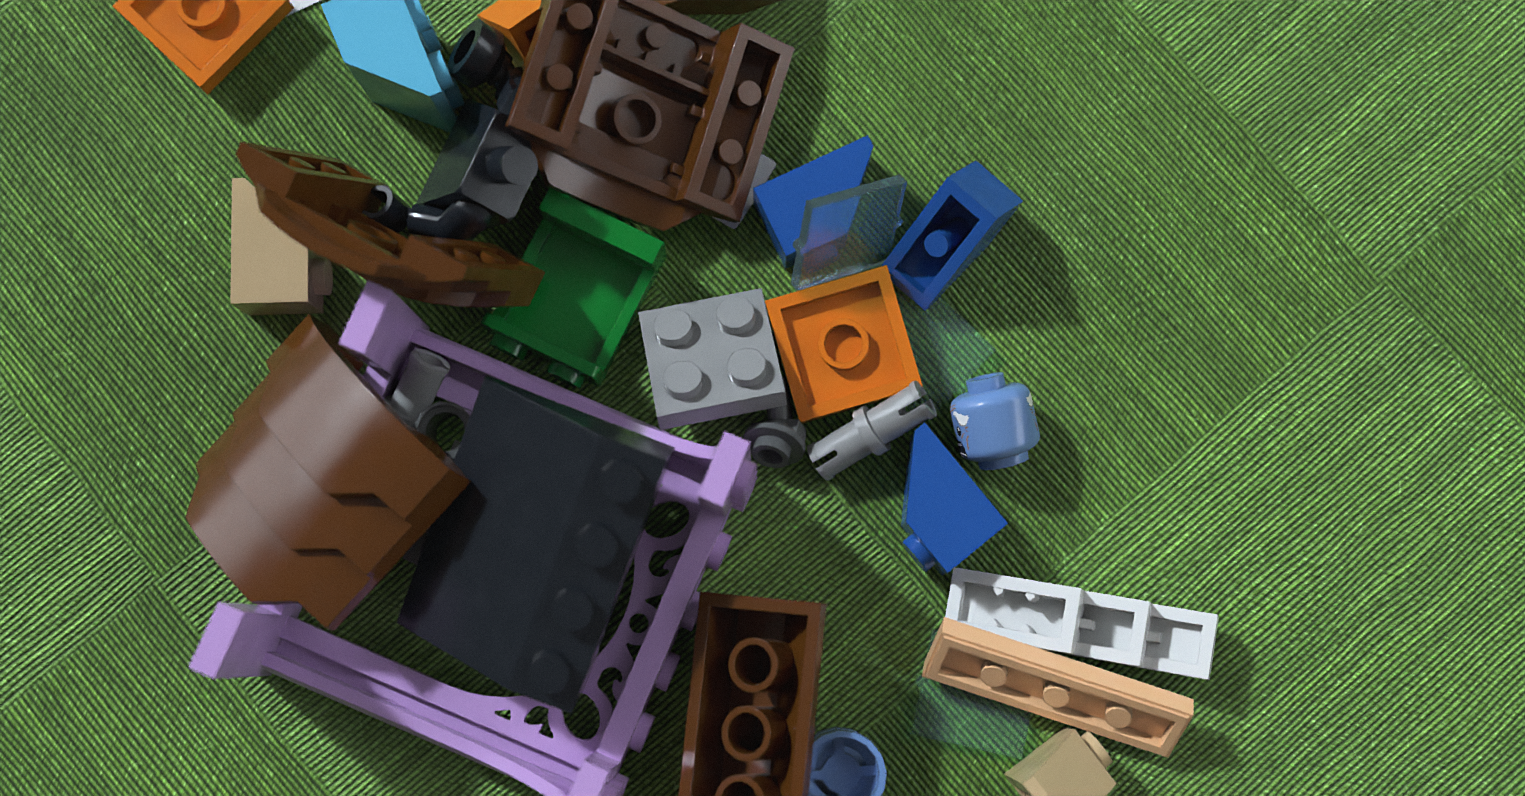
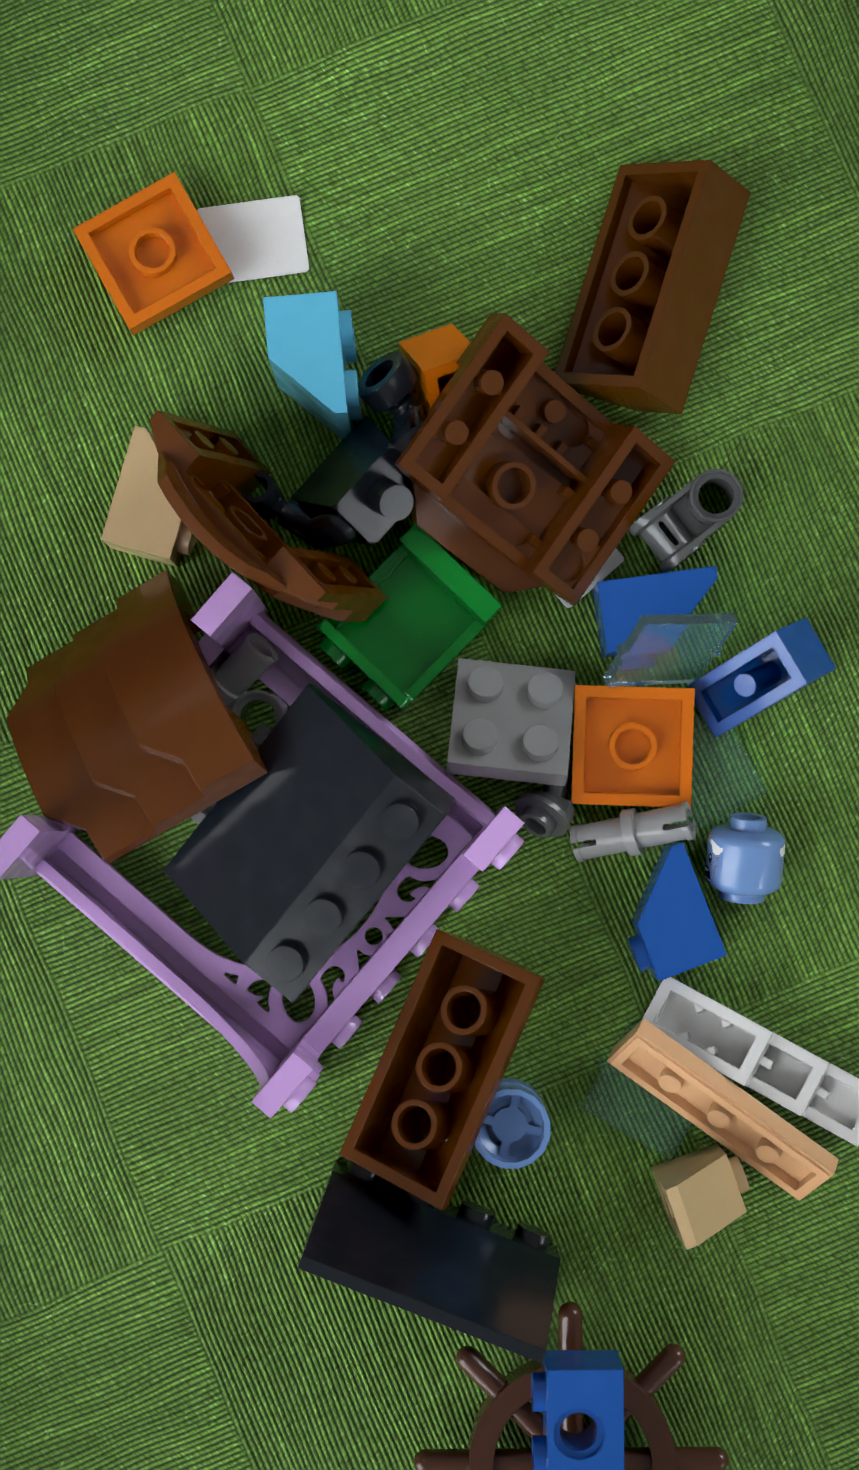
camera: 20 degrees right, 5 degrees up
none -> dark grey piece [628,469,743,573]

